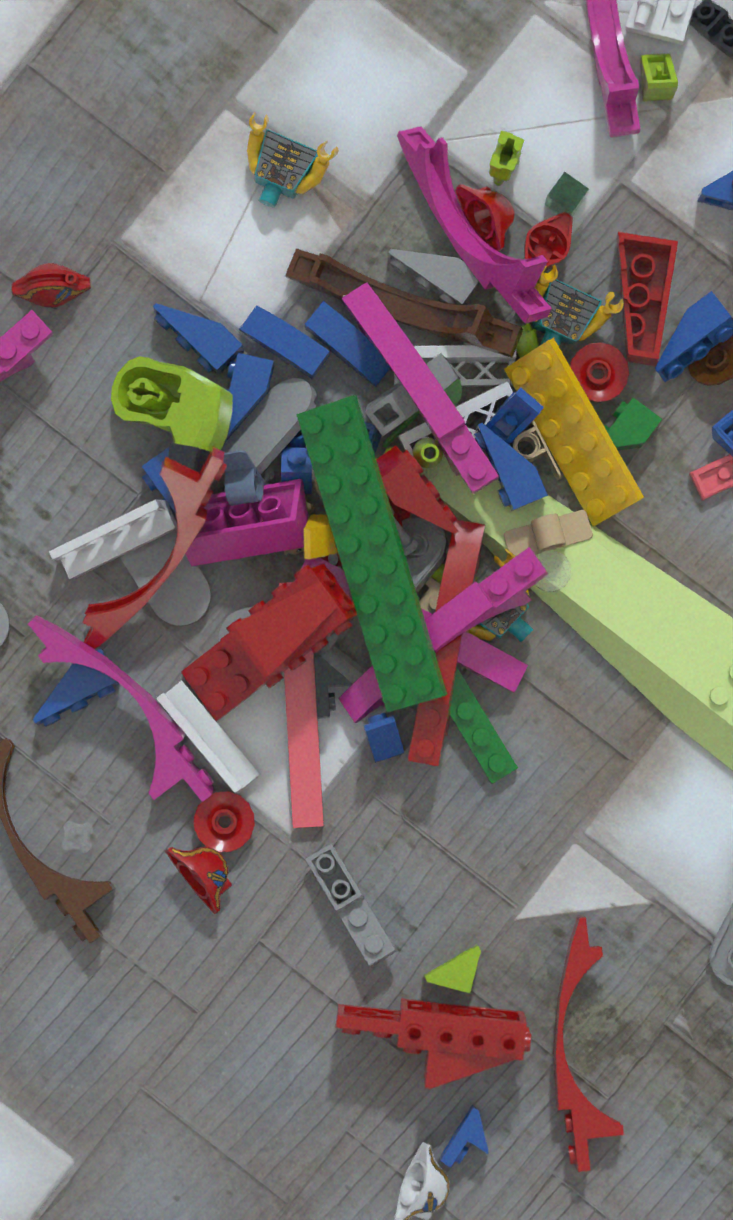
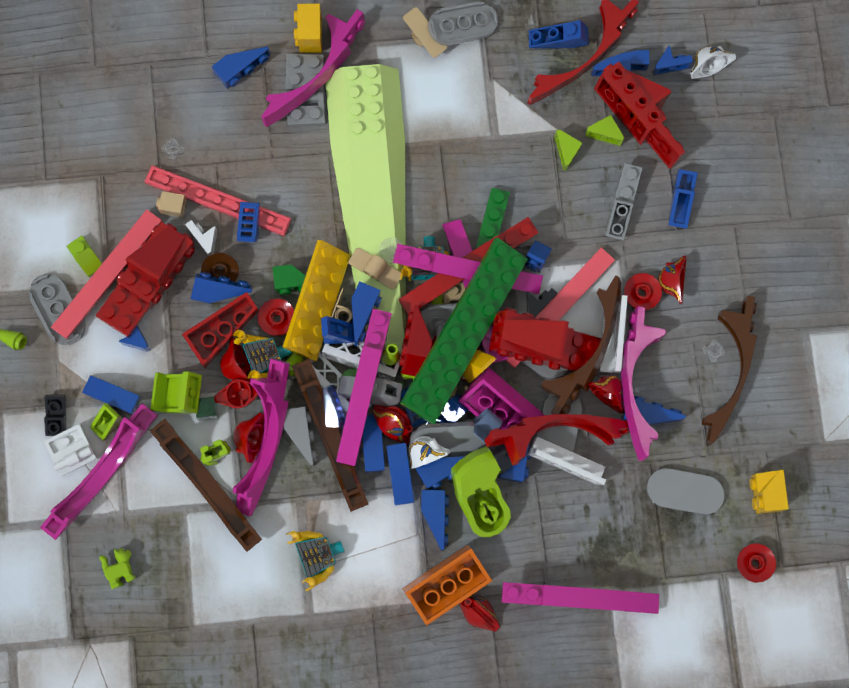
camera: 135 degrees left, 5 degrees down
none -> blue slope [82,375,141,415]
none -> lime panel [150,371,202,414]
none -> reddish brown slope [150,419,262,552]
none -> red hat [220,337,252,382]
none -> clear blue slope [323,385,346,427]
none -> red hat [372,405,413,446]
none -> orange slope [402,545,492,626]
none -> white hat [409,436,450,469]
none -> blue slope [529,20,589,48]
none -> reddish brown slope [541,275,622,414]
none -> lime slope [554,129,582,171]
none -> red hat [588,375,624,414]
none -> blue slope [591,50,649,76]
none -> blue slope [668,169,698,229]

